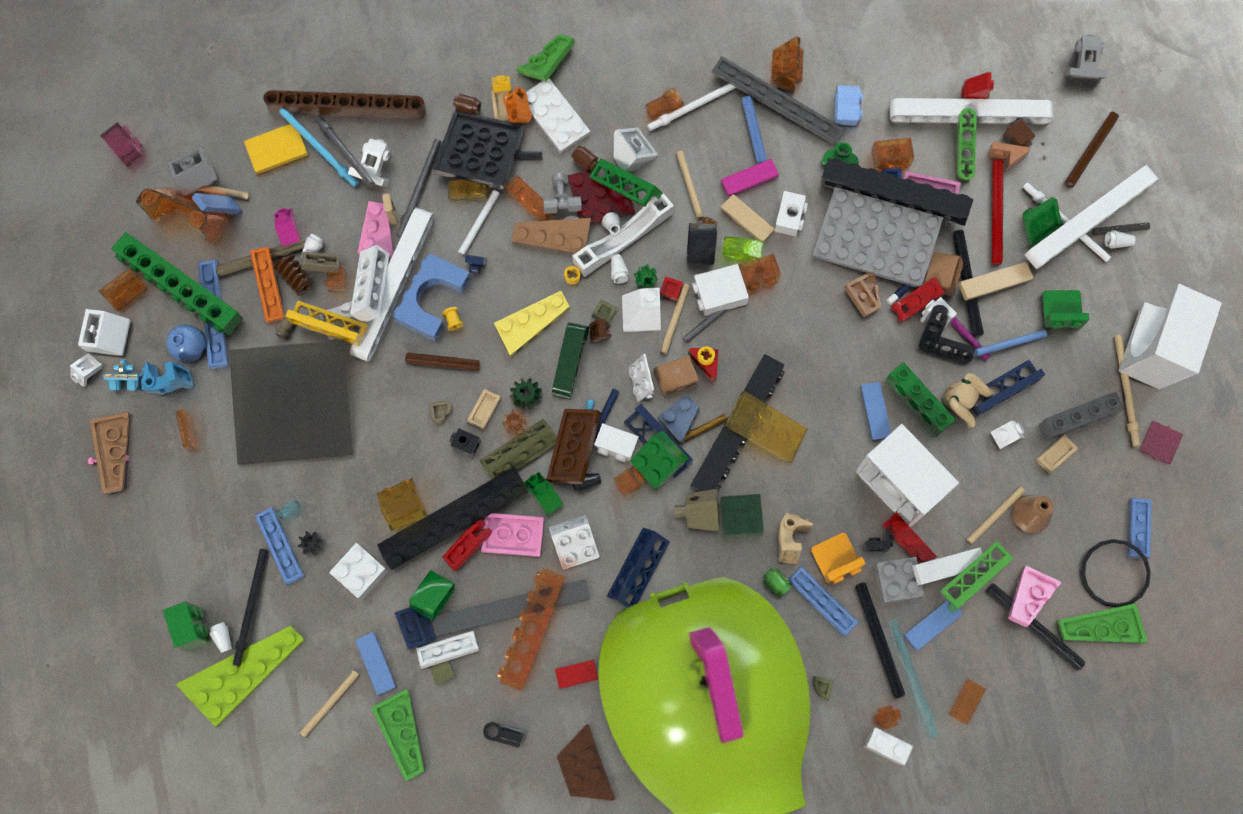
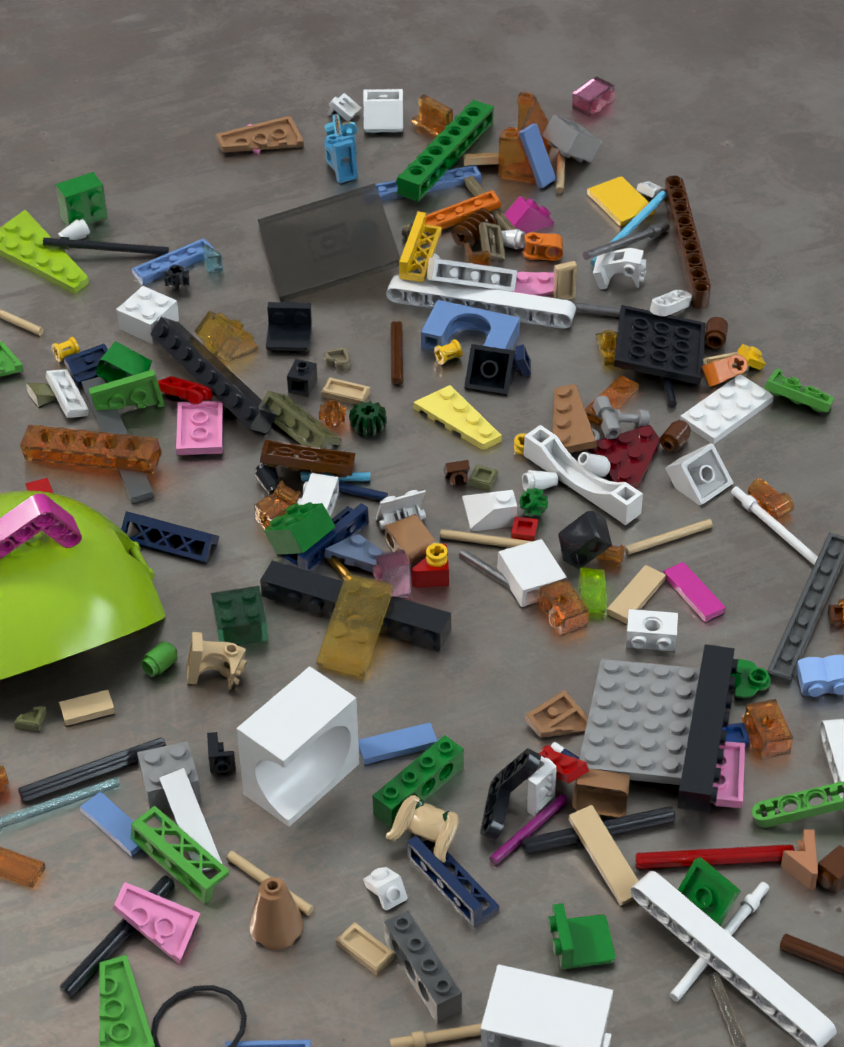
camera: 80 degrees right, 30 degrees down
medium blue cylinder [166,324,207,363] -> none
clear orange tile [176,409,196,451] -> none
medium blue tile [355,632,397,696] -> none
white bar [458,190,500,256] -> none
green slope [524,472,564,515] -> none
white bracket [548,515,599,570] -> none
dark green beam [552,322,589,399] -> none
green fence [589,158,663,207] -> none
dark tan torso [675,489,720,531] -> none
medium blue axle [742,96,767,164] -> none
medium blue tile [788,566,859,637] -> none
light orange bracket [811,533,866,584] -> none
red plate [881,512,937,564] -> none
medium blue bar [974,330,1047,356] -> none
white cone [1104,230,1135,249] -> none
none -> yellow bush [52,336,80,362]
none -> tan tile [59,690,115,726]
none -> bright green wing [89,369,165,410]
none -> black bracket [266,302,312,351]
none -> clear orange bush [271,480,301,507]
none -> clear pink brick [373,549,411,599]
none -> tan tile [462,152,504,166]
none -> black slope [464,344,515,395]
none -> orange piece [523,232,563,261]
none -> white tile [636,181,665,198]
none -> white beam [650,290,692,316]

